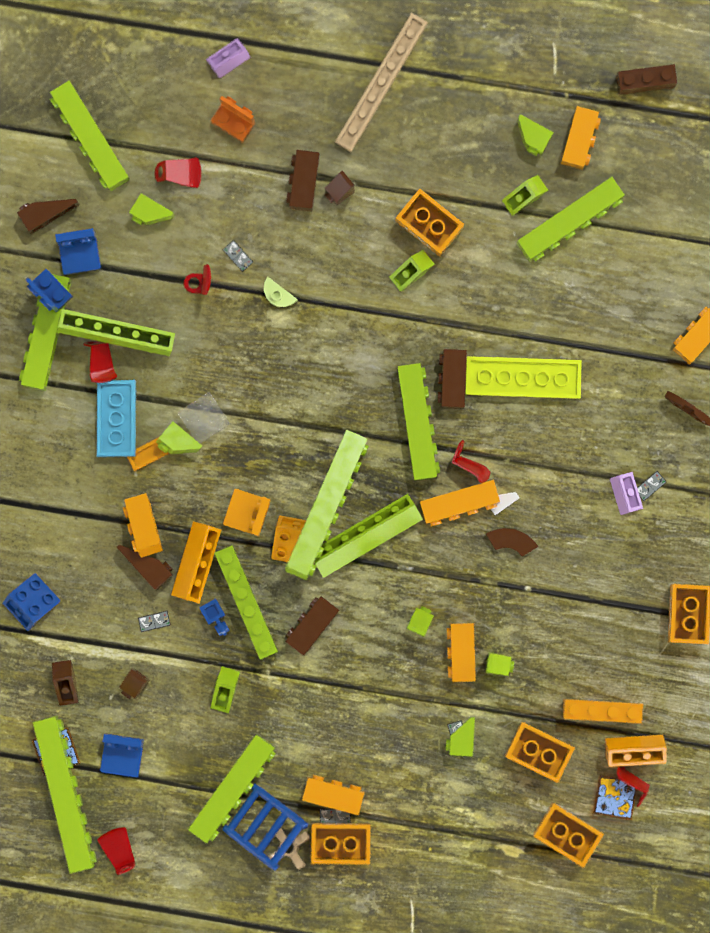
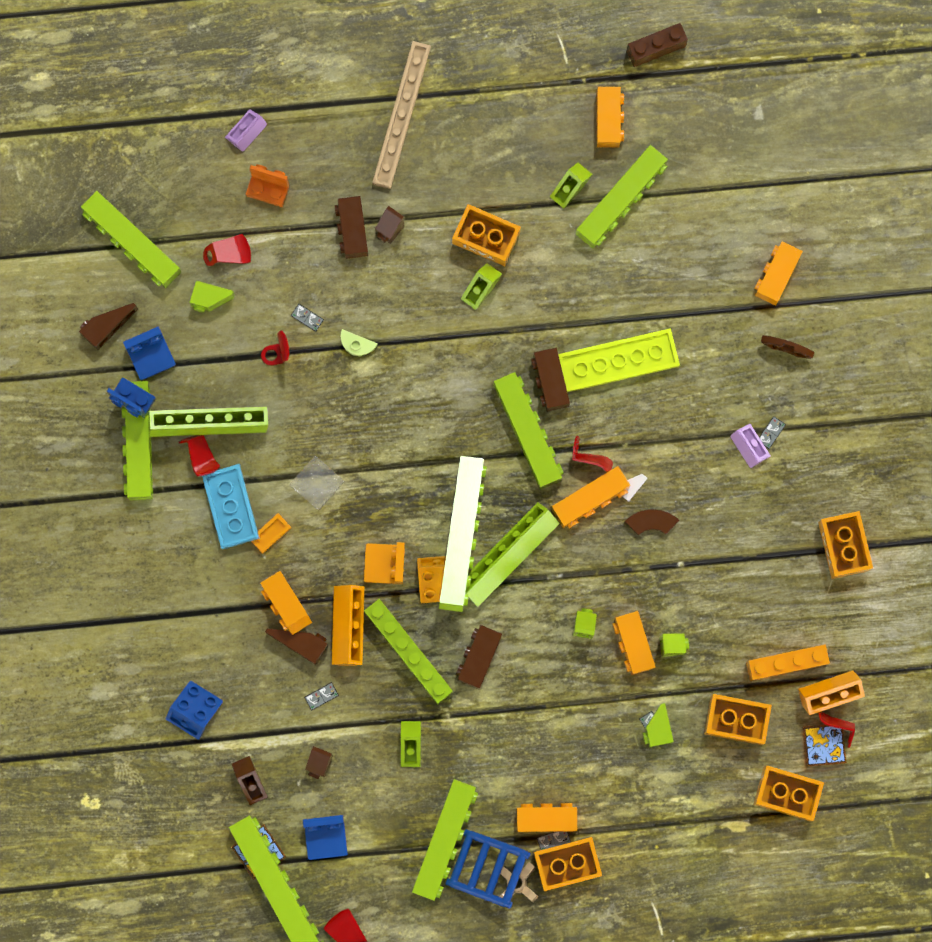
camera: 25 degrees left, 5 degrees down
lime slope [156,422,202,454] -> none
blue plate [199,598,230,636] -> none
lime slope [517,114,554,156] -> none

